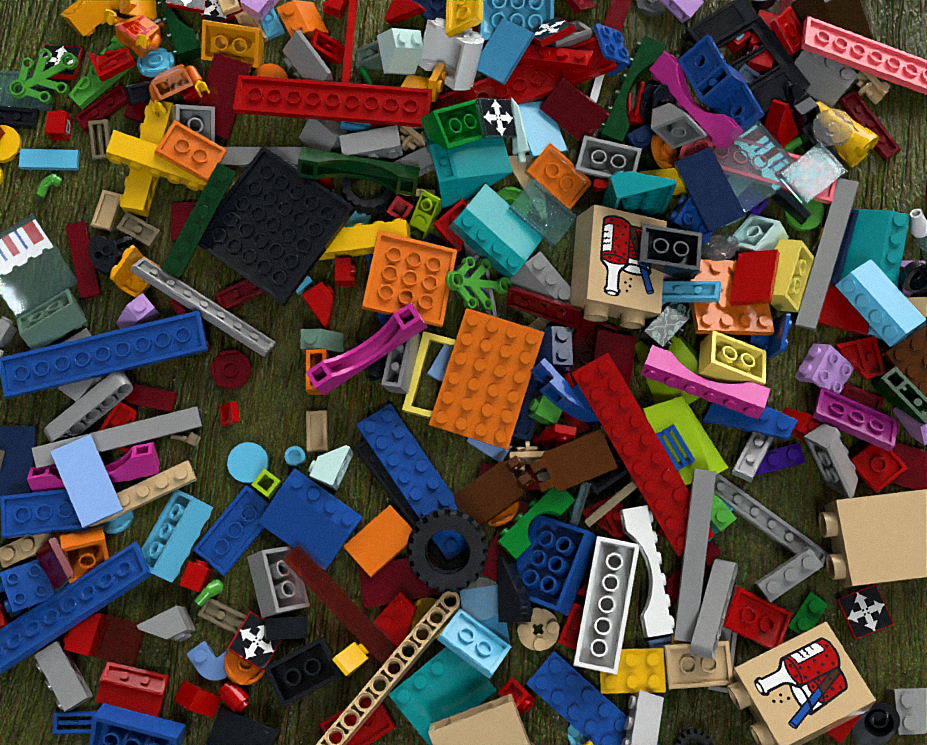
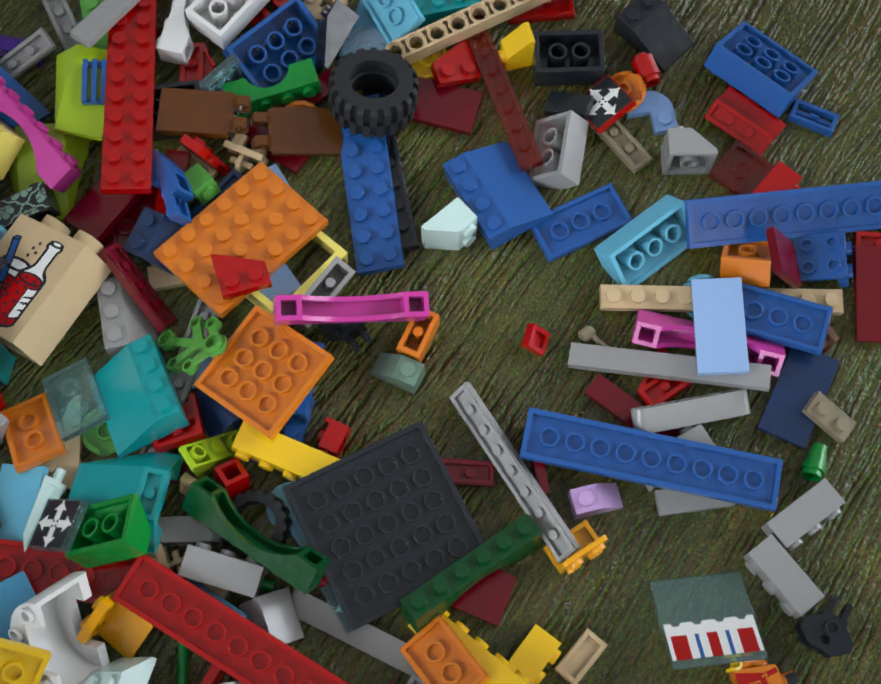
camera: 155 degrees left, 5 degrees down
sand green slope [16,288,87,350] -> none
light grey brick [34,641,94,712] -> none
dark red tile [65,221,102,300] -> none
black hinge [87,235,133,278] -> none
dark tan plate [116,212,162,249] -> none
red slope [174,680,221,718] -> none
red brick [179,559,212,593] -> none
bright green arm [194,580,223,607] -> none
dark red tile [210,350,252,390] -> none
medium azure tile [227,442,269,483] -> none
lime brick [251,468,283,500] -> none
medium azure tile [285,446,306,467] -> none
red slope [302,282,335,330] -> none
tan tile [306,410,328,452] -> none
orange tile [343,505,412,578] -> none
dark tan tile [583,482,637,529] -> none
none -> red wing [211,254,272,300]

